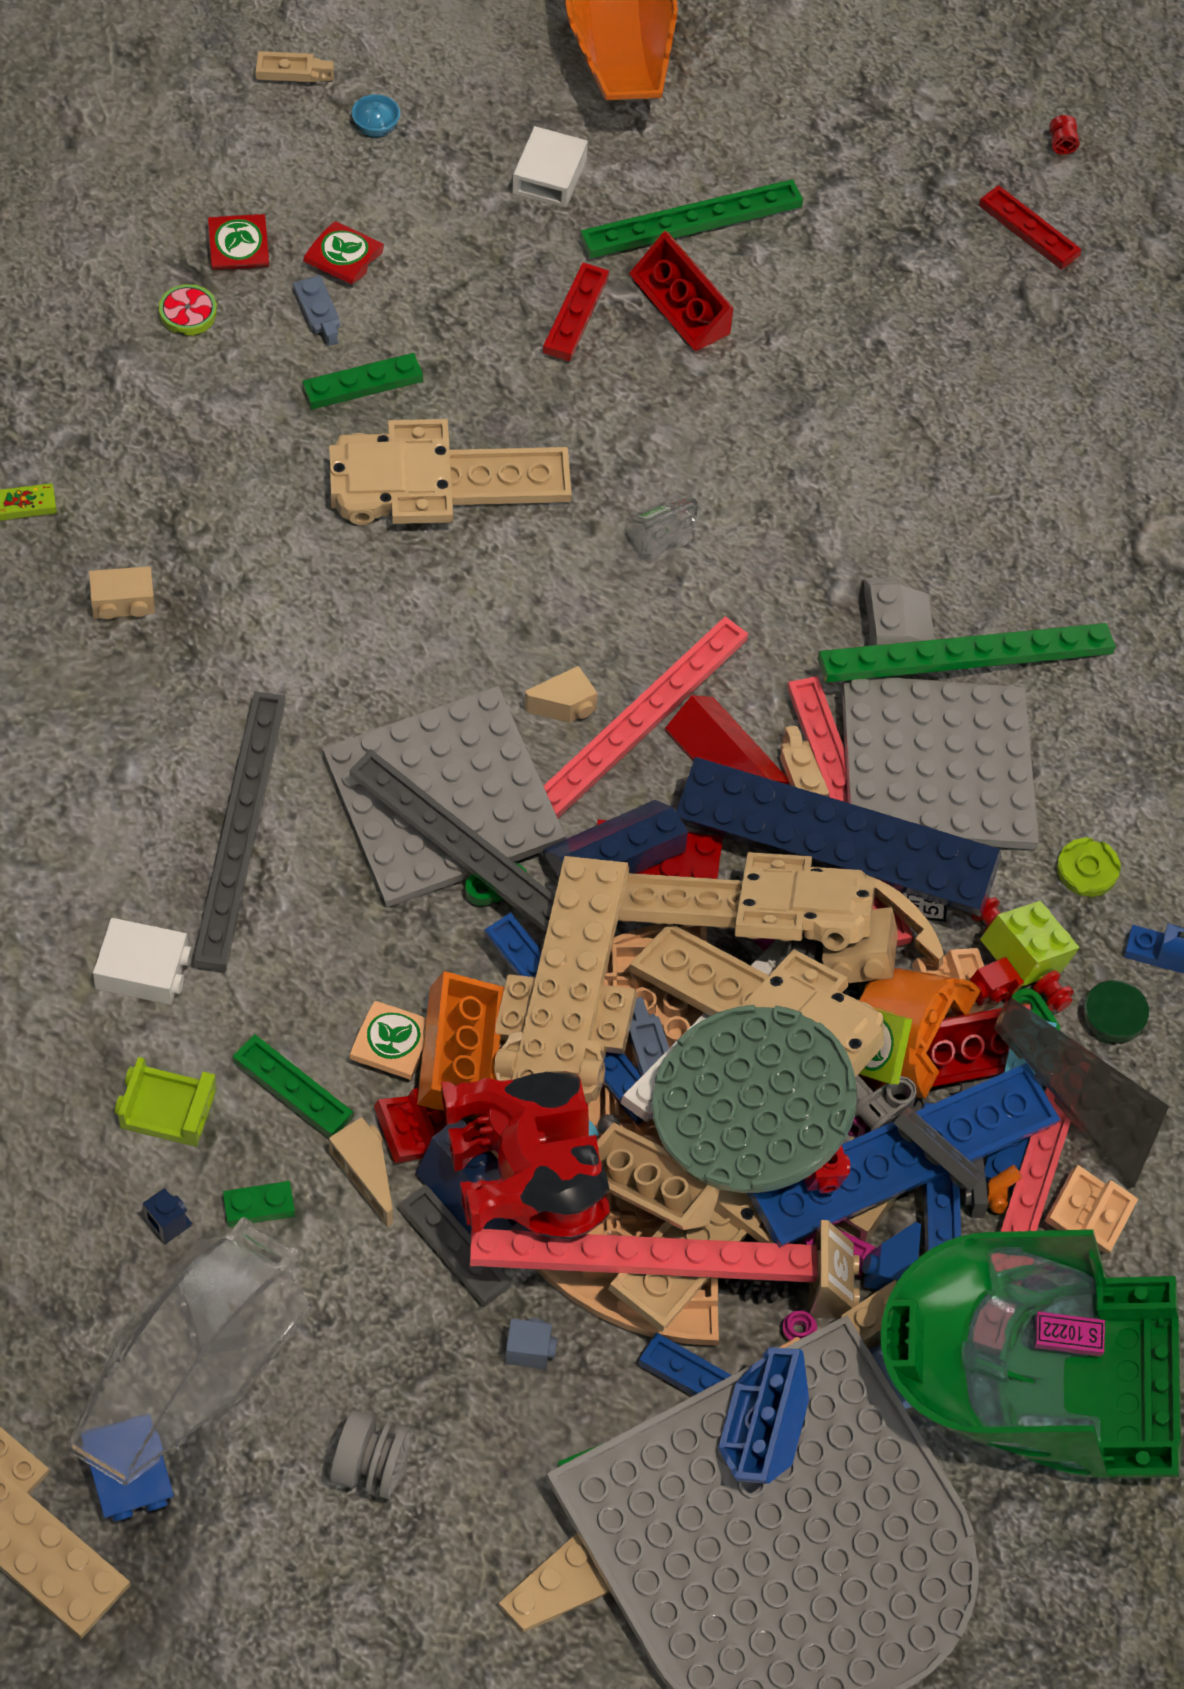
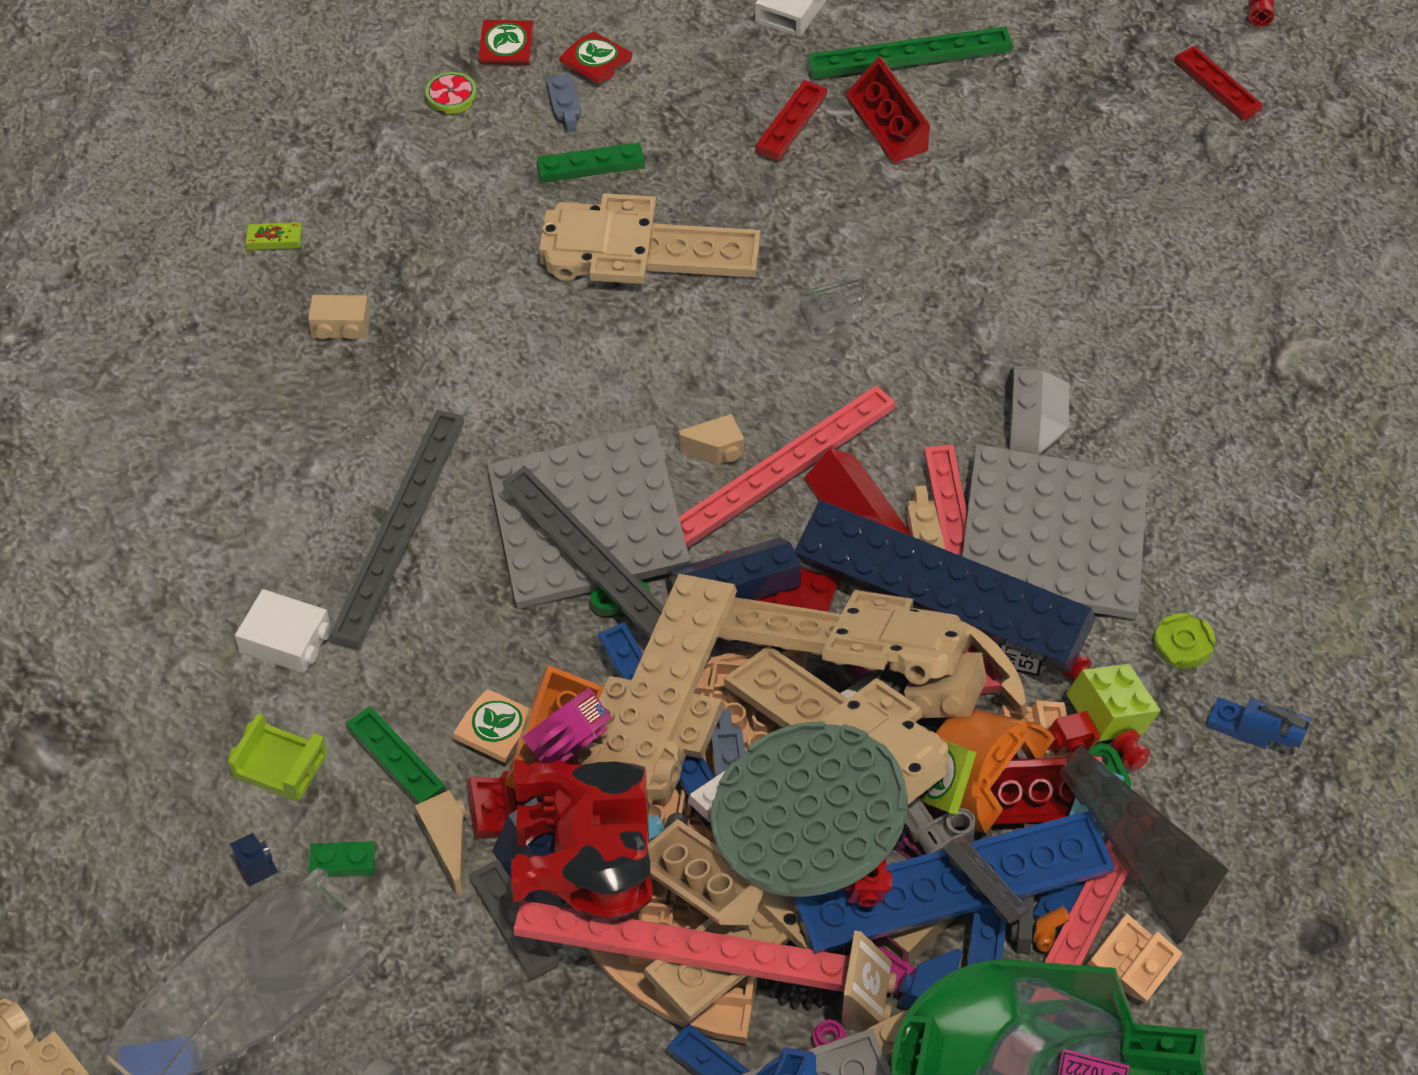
camera: 15 degrees right, 5 degrees down
sand blue brick [505,1318,557,1370] -> none
green plate [817,623,1116,683] -> none
dark green tile [1083,980,1149,1043] -> none
none -> dark pink brick [522,688,612,763]

